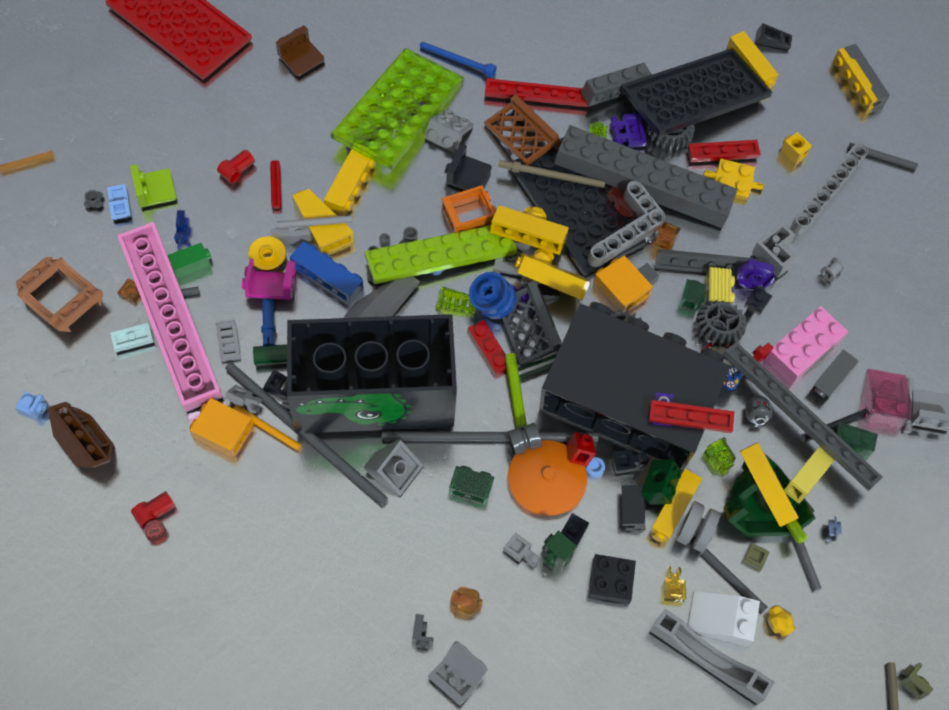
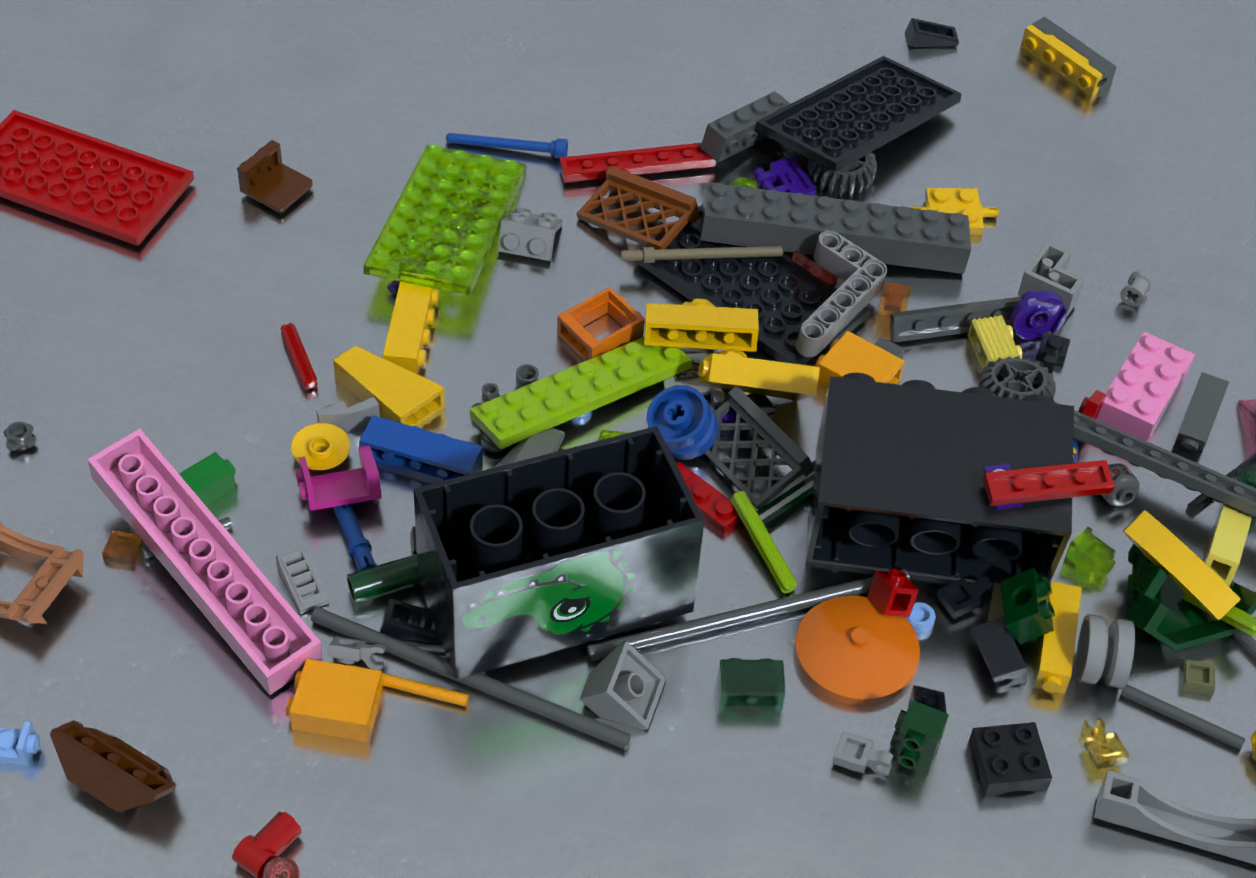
camera: 15 degrees left, 15 degrees down
light blue slope [107,184,131,220] -> none
light aqua plate [110,323,154,352] -> none
lime bracket [130,164,177,208] -> none
clear blue plate [174,210,190,244] -> none
red piece [217,150,255,183] -> none
light grey bar [277,215,352,229] -> none
black bracket [444,143,492,190] -> none
clear orange head [450,587,483,616] -> none
dark grey wheel [508,423,542,455] -> none
clear green brick [679,279,706,311] -> none
red plate [687,140,761,162] -> none
white slope [688,591,760,647] -> none
yellow brick [727,31,779,89] -> none
yellow brick [781,132,812,164] -> none
light grey beam [791,143,868,235] -> none
dark grey bar [848,142,918,170] -> none

